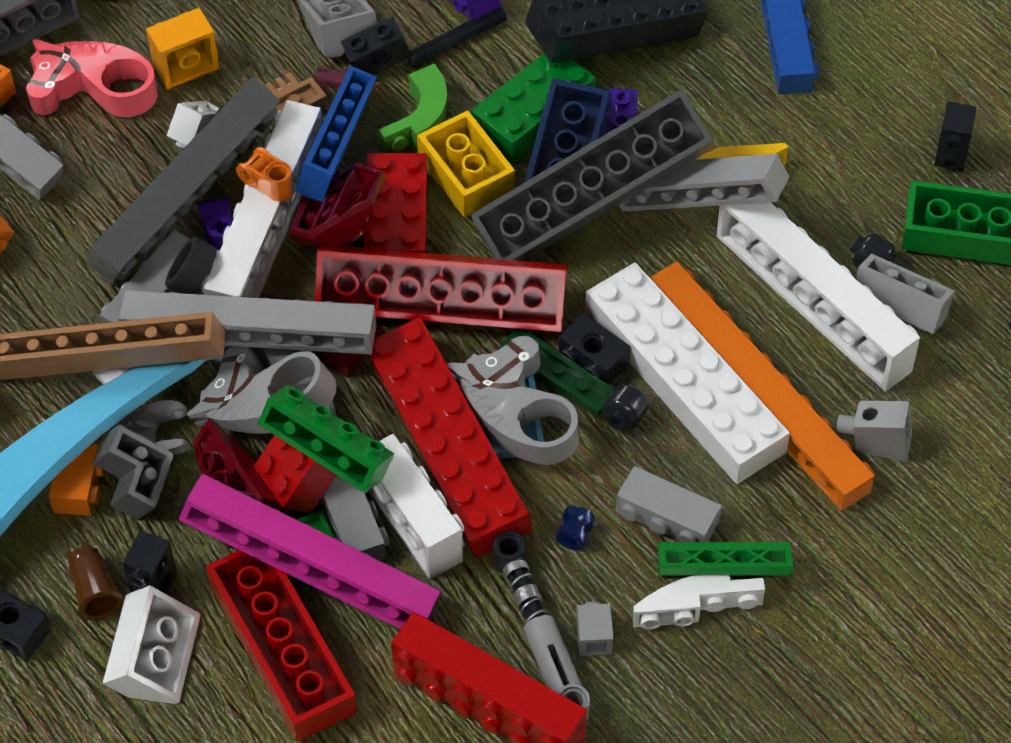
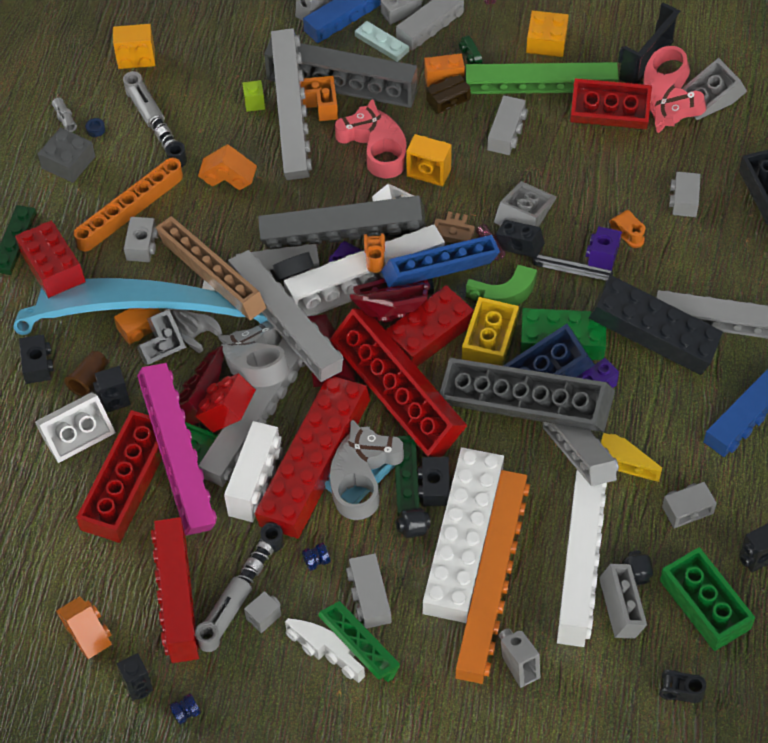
camera: 50 degrees right, 0 degrees up
green brick [257,385,395,493] -> none
none -> light grey brick [662,482,717,528]

